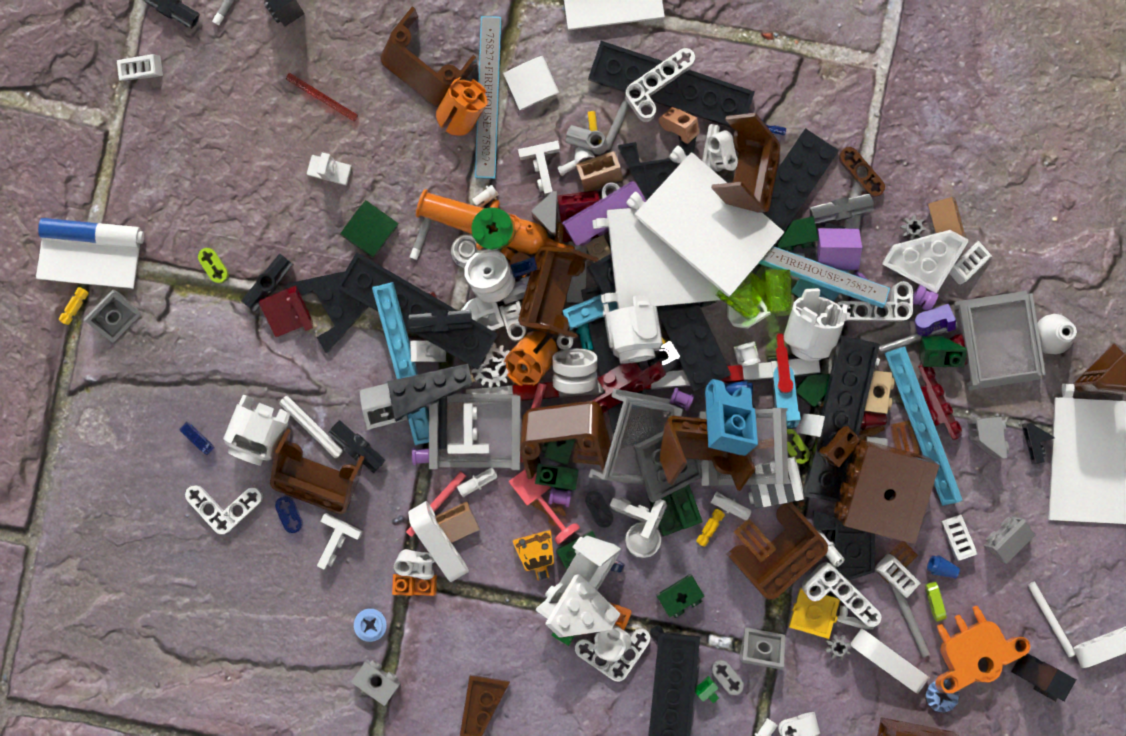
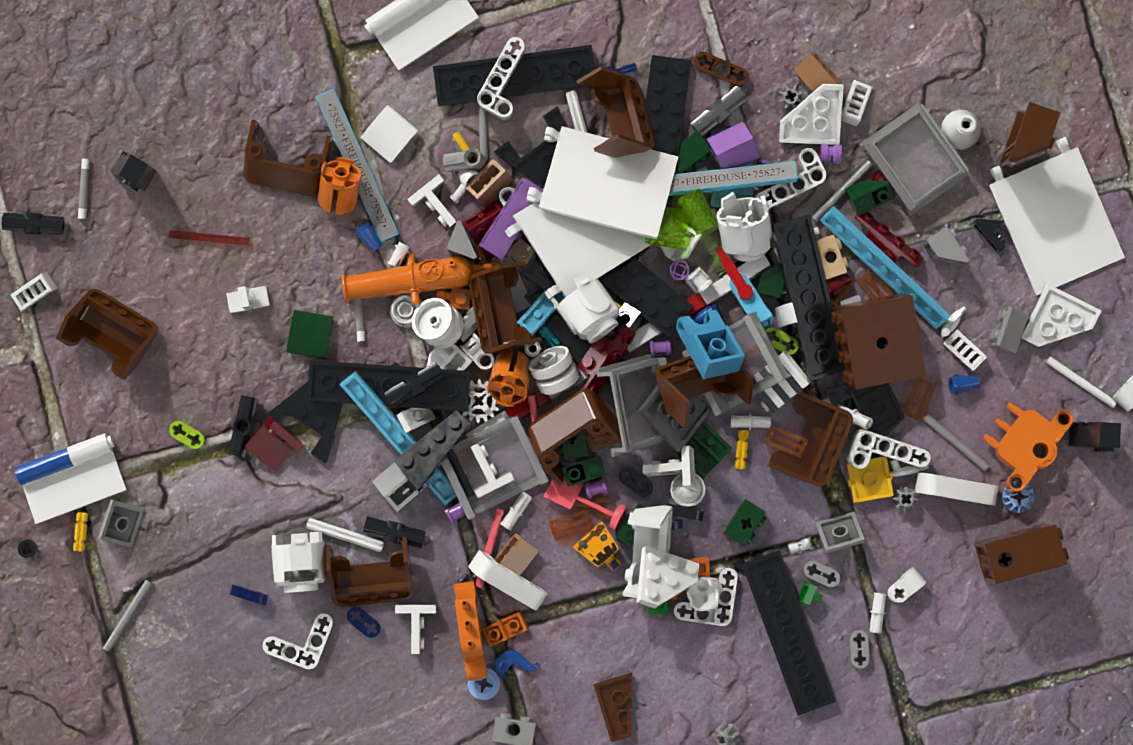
camera: 25 degrees left, 0 degrees up
white piece [394,549,435,580] -> none
green brick [471,207,516,250] -> none
clear blue piece [510,257,538,278] -> none
nougat leg [659,107,700,144] -> none
white piece [706,130,738,171] -> none
reddish brown leg [818,426,860,467] -> none
white slope [875,553,921,598] -> none
leg [915,304,956,336] -> none
lime beam [925,582,947,622] -> none
none -> black bush [18,539,37,558]
none -> reddish brown windscreen [56,289,158,380]
none -> light grey bar [103,579,153,652]
none -> blue cone [355,221,382,252]
none -> orange piece [454,581,487,681]
none -> blue piece [494,650,539,679]
none -> clear orange tile [549,509,593,541]
none -> black beam [666,503,704,521]
none -> medium lavender wheel [669,260,690,281]
none -> white bar [941,307,967,338]
none -> white plate [1021,284,1101,347]

